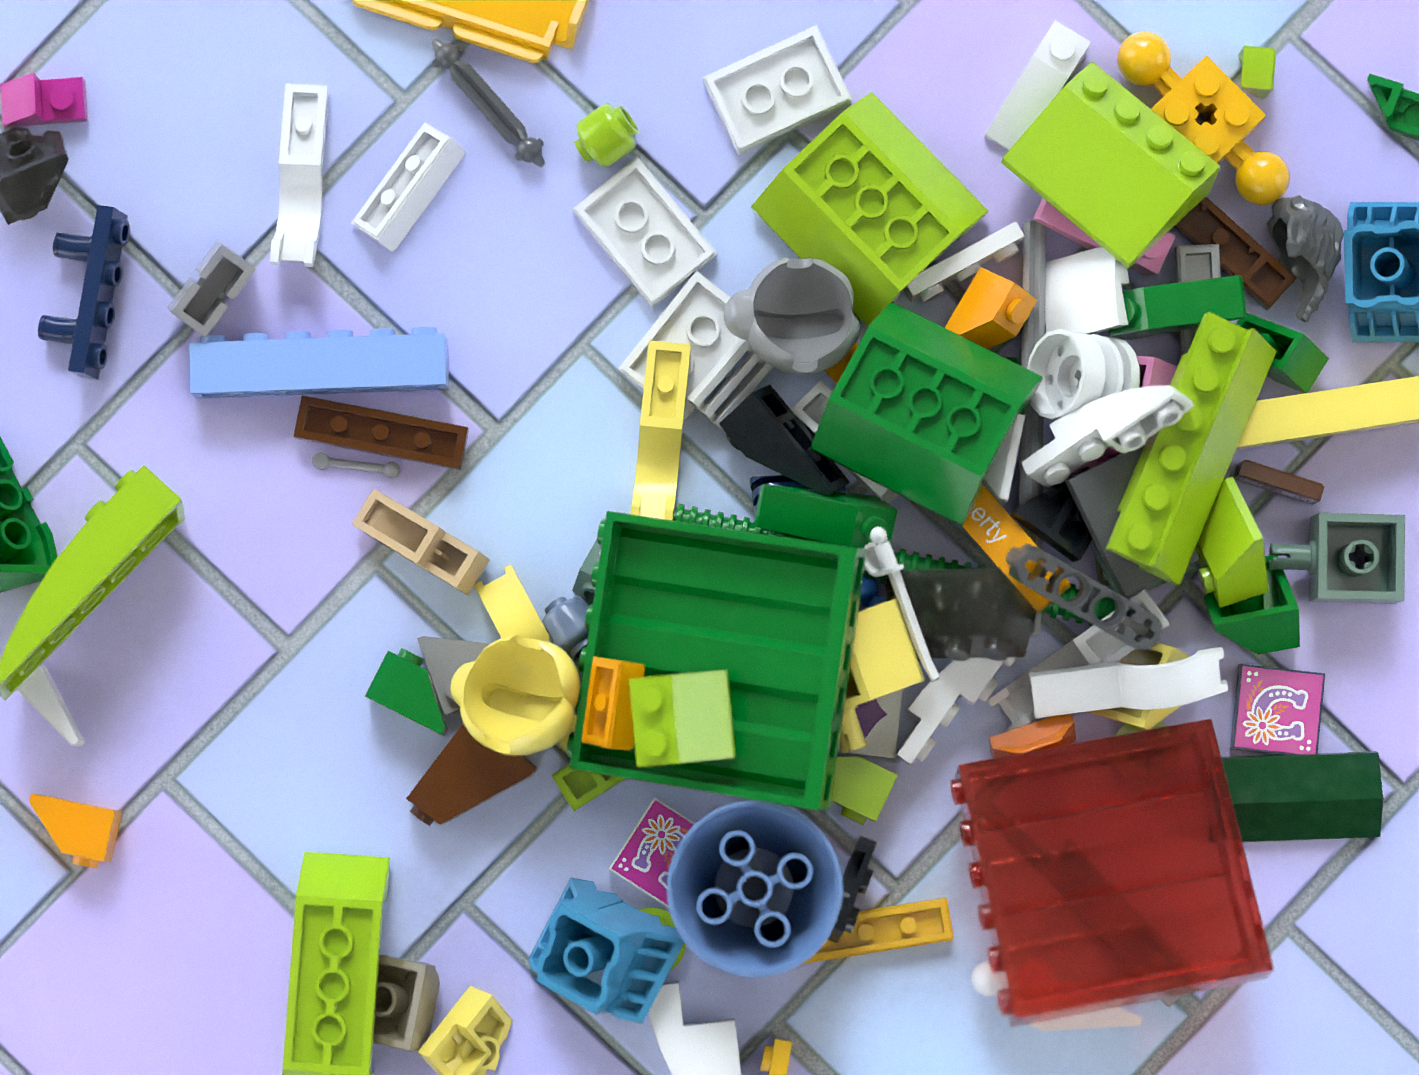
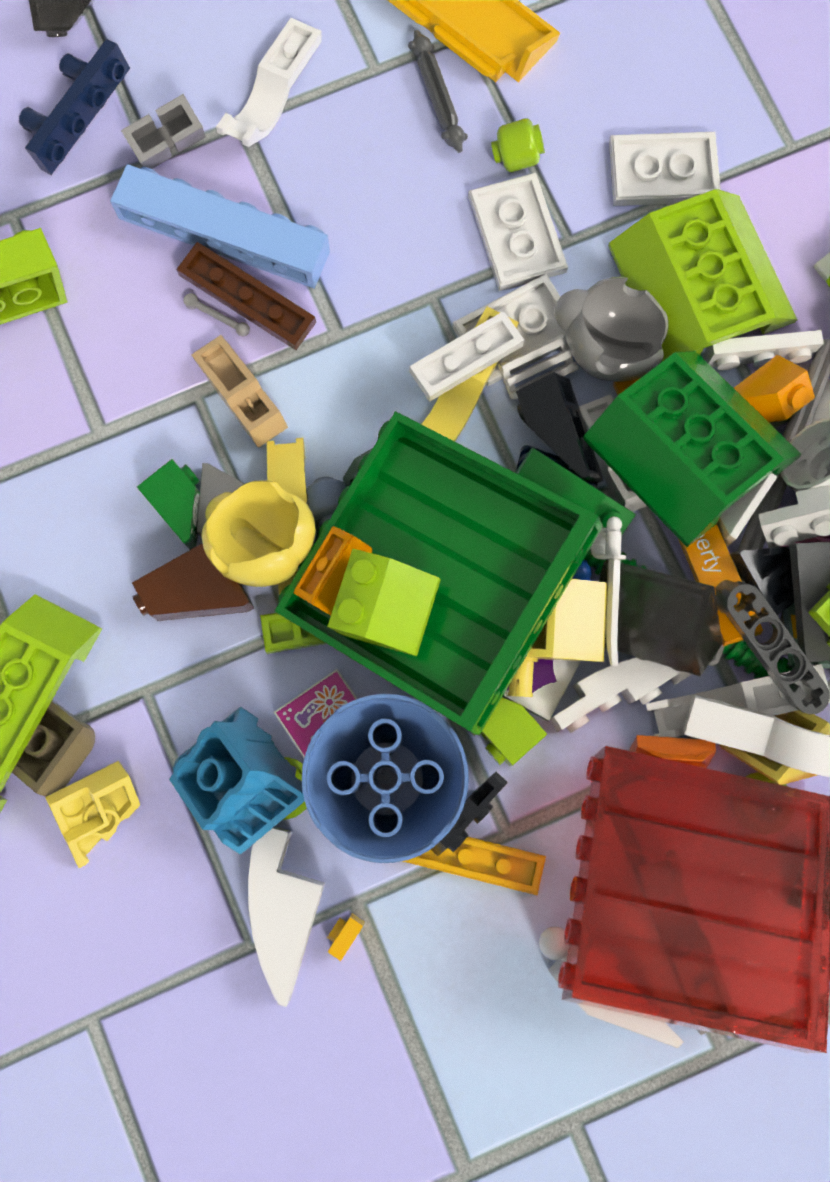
camera: 20 degrees right, 5 degrees down
white slope [351,122,465,252] -> none
none -> white plate [409,311,524,402]

